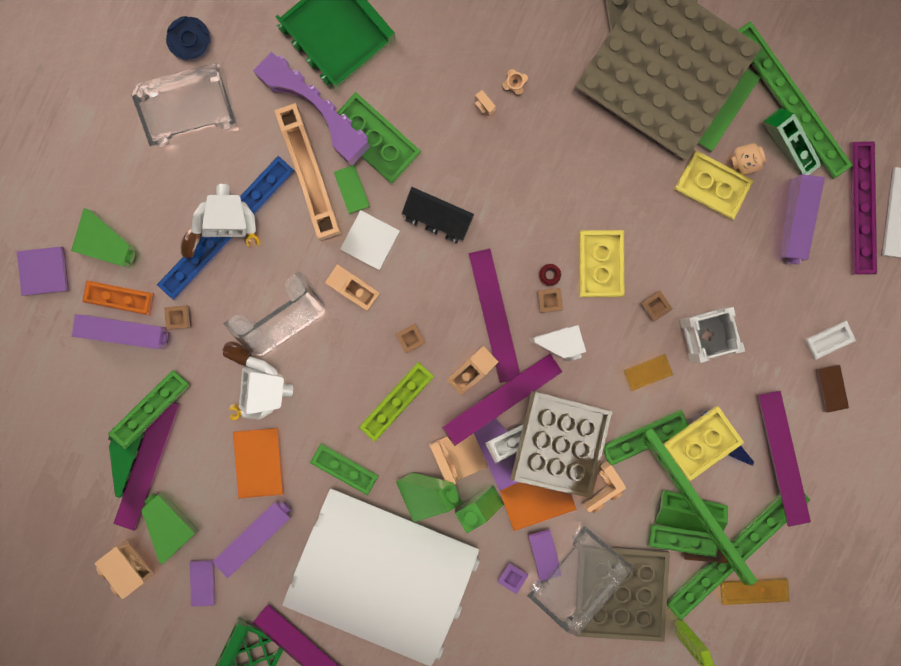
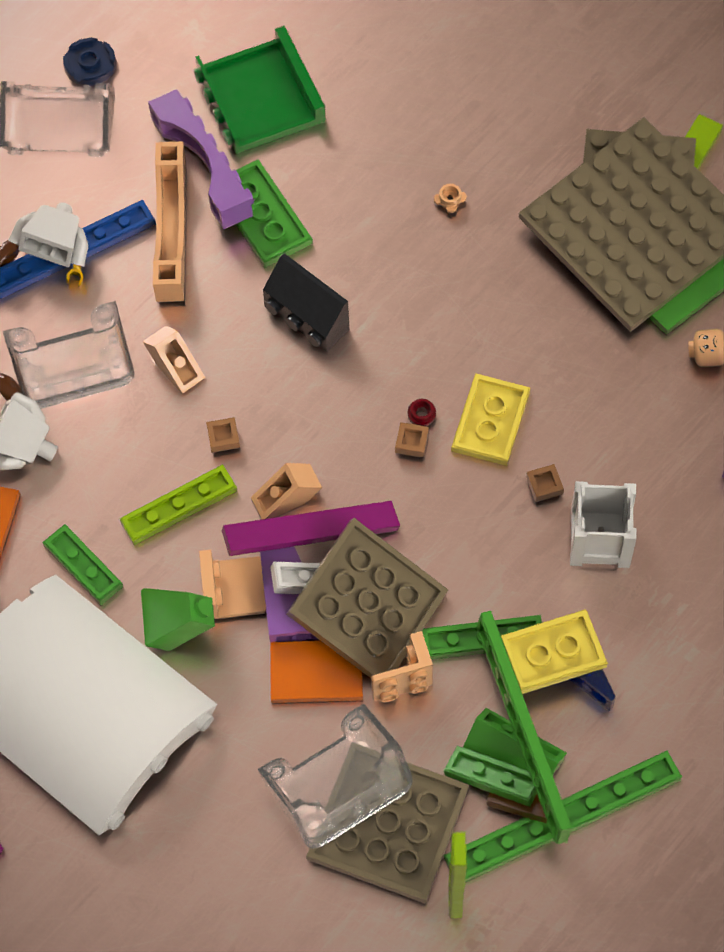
camera: 20 degrees right, 25 degrees down
bright green tile [334,165,370,214] -> none
white tile [340,210,400,270] -> none
bright green slope [455,485,504,533] -> none
magenta tile [469,248,520,383] -> none
light nougat plate [474,90,496,116] -> none
medium lavender plate [498,562,529,594] -> none
medium lavender slope [528,529,561,582] -> none
white slope [529,325,586,361] -> none
clear yellow tile [623,354,674,391] -> none
light yellow tile [674,150,754,220] -> none
clear yellow tile [720,578,789,605] -> none
magenta tile [757,391,811,527] -> none

